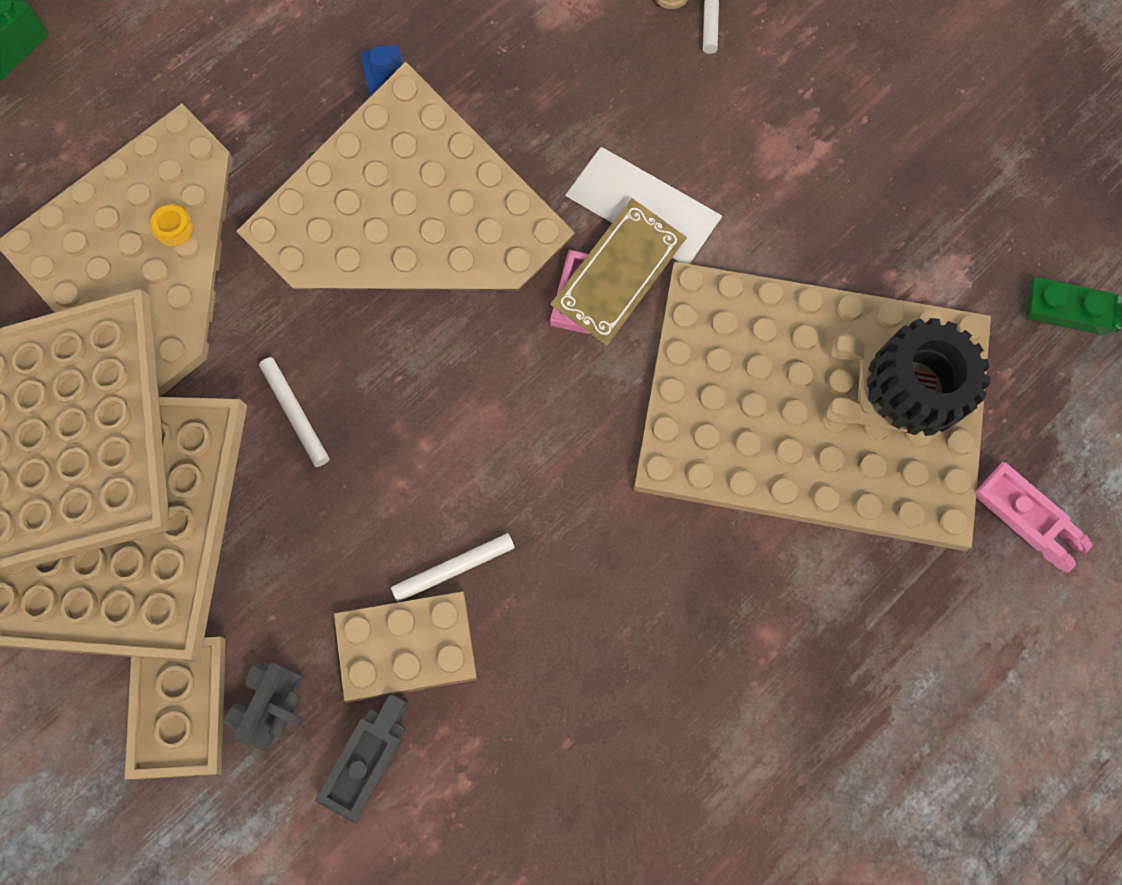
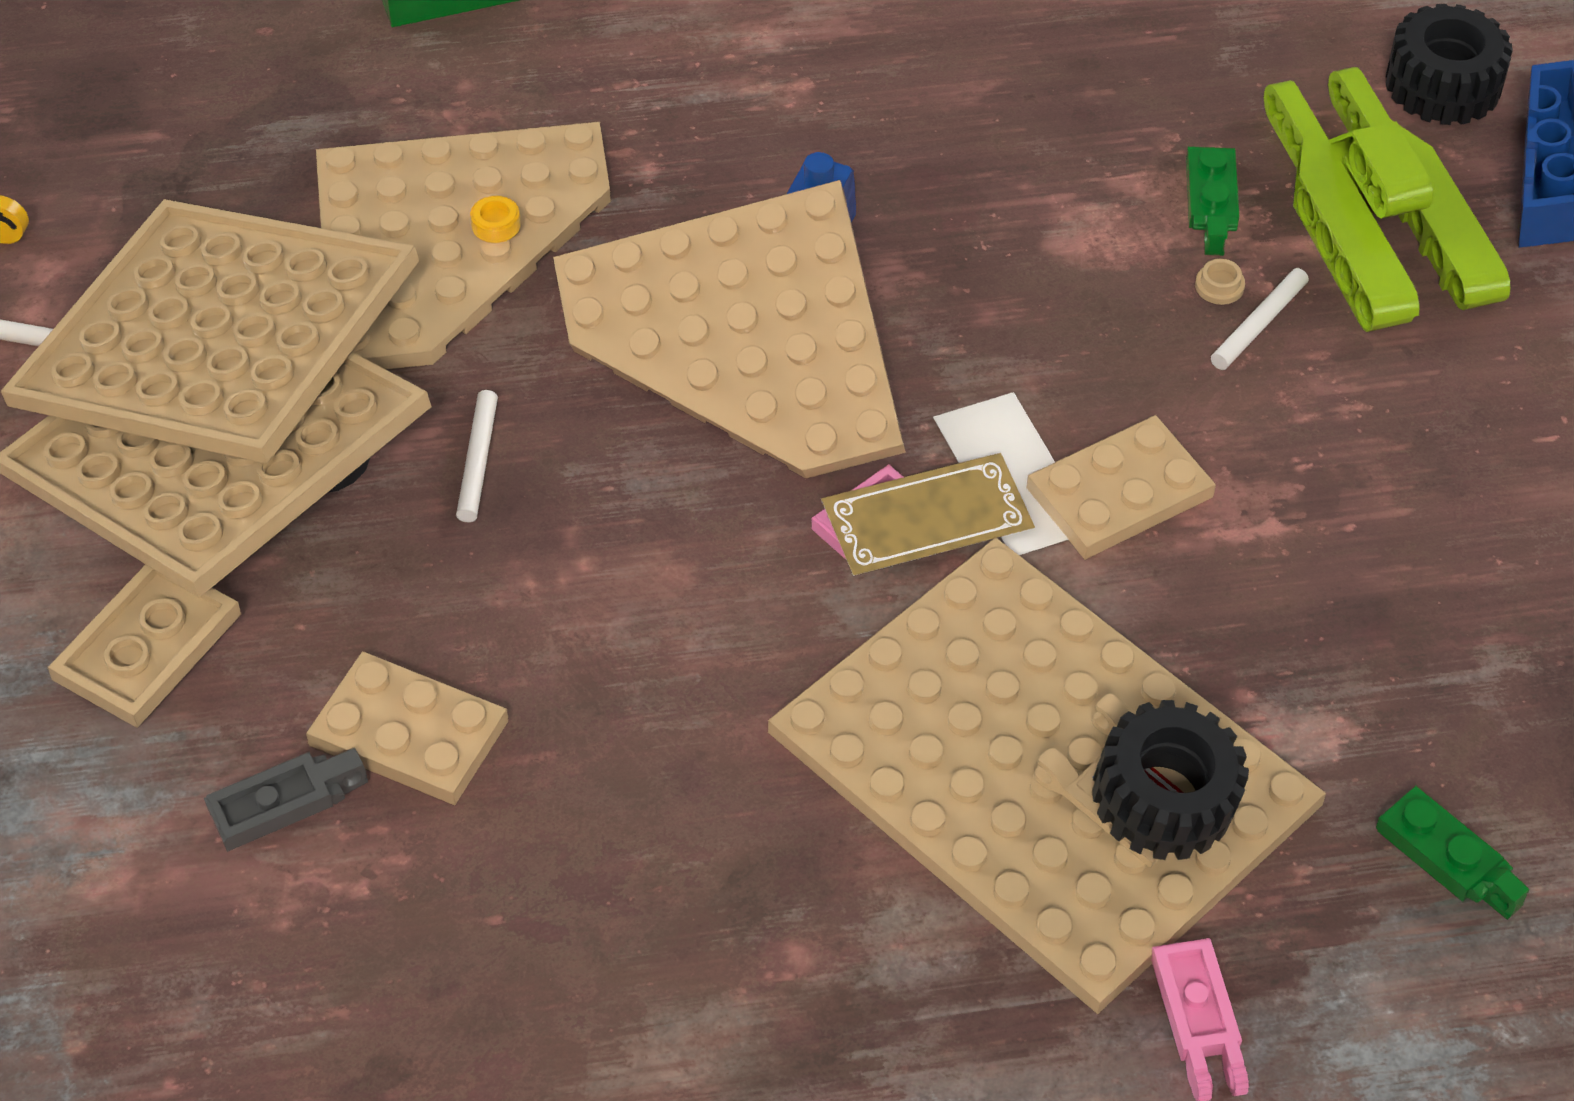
camera: 35 degrees right, 20 degrees down
dark grey hips [224,662,304,752] -> none
white bar [391,533,515,603] -> none
none -> tan plate [1026,415,1216,560]

